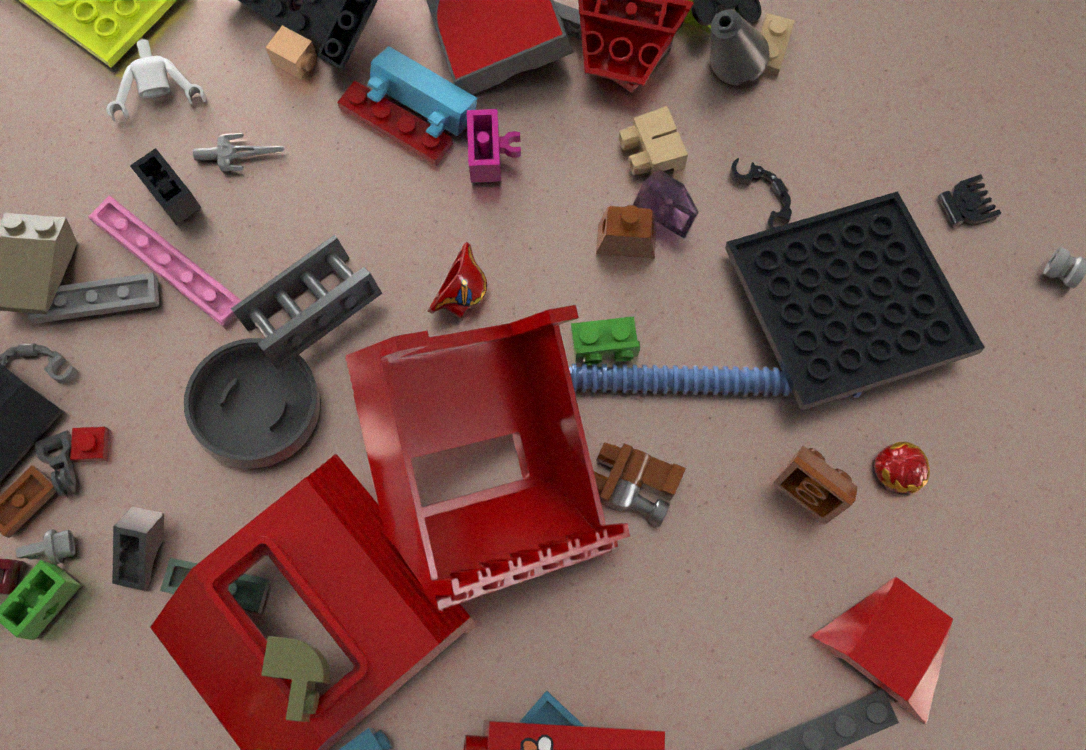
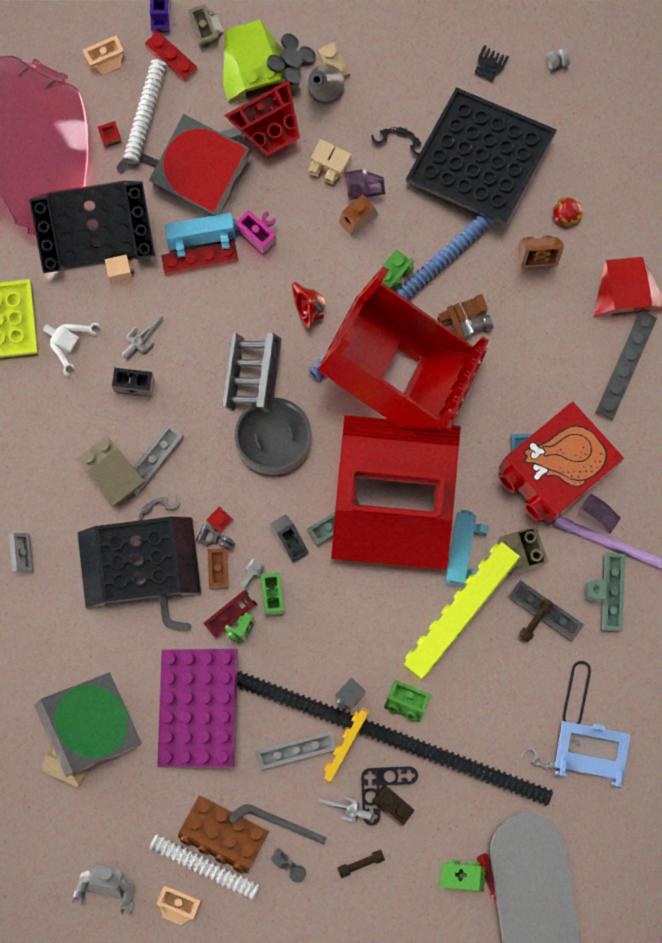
camera: 45 degrees left, 5 degrees up
bright pink tile [88,195,242,329] -> none
olive brick [261,636,331,722] -> none

